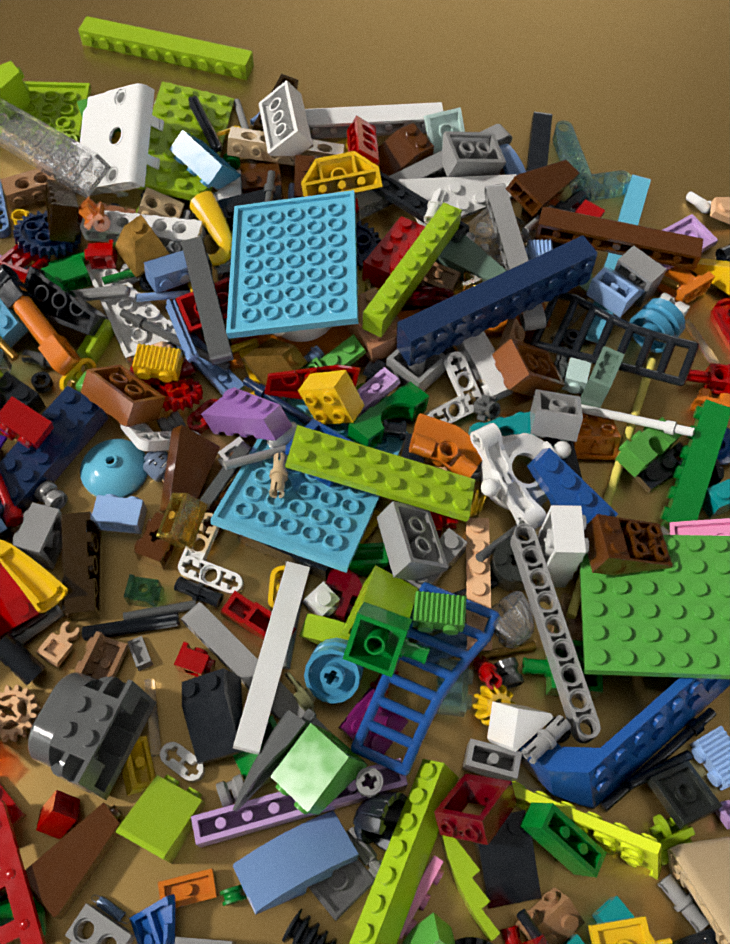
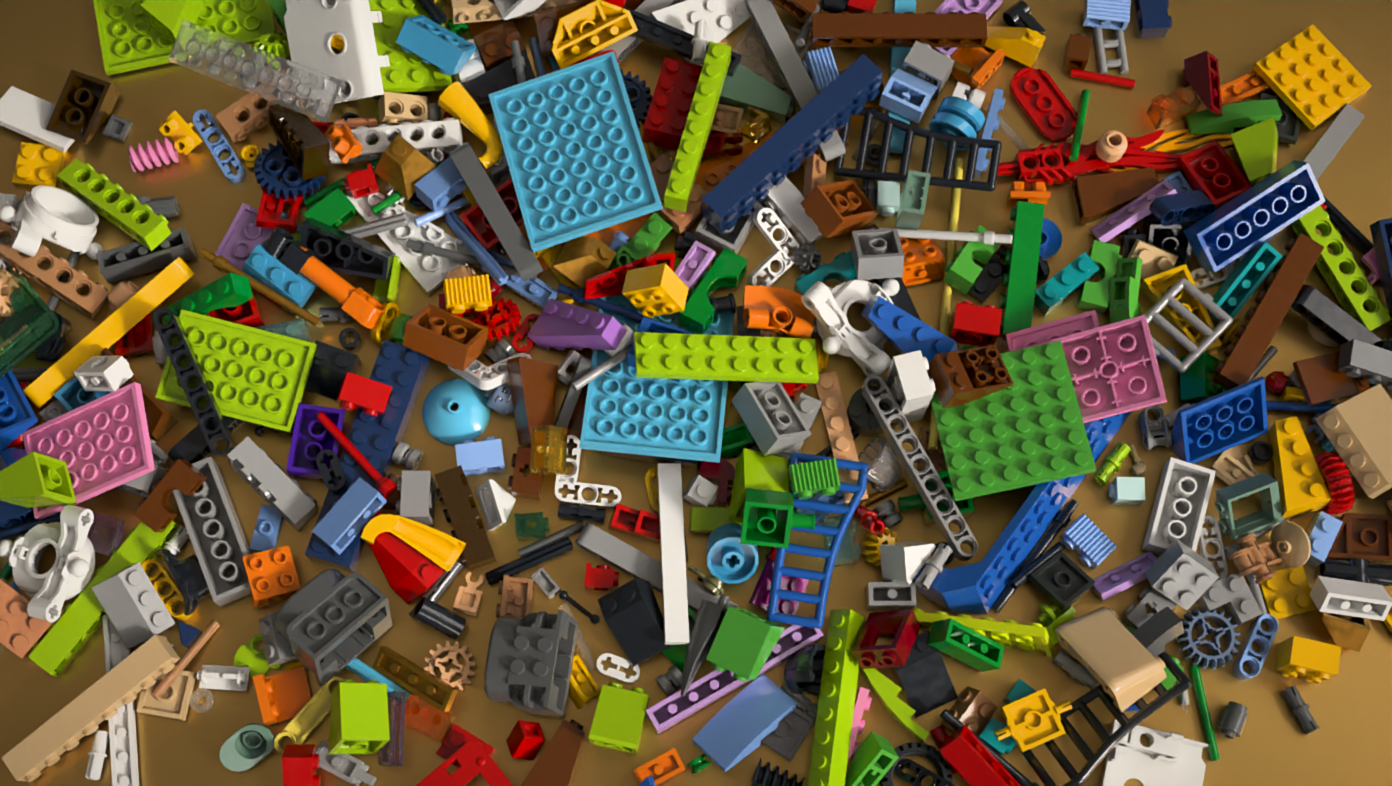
camera: 15 degrees left, 10 degrees up
tan pin [269,453,288,499] -> none
light grey bush [356,767,383,798] -> none
dark grey bar [475,524,517,562] -> none
none -> white slope [475,479,516,531]
none -> black hinge [559,590,599,624]
none -> red brick [948,301,1002,347]
none -> medium blue plate [975,88,1006,178]

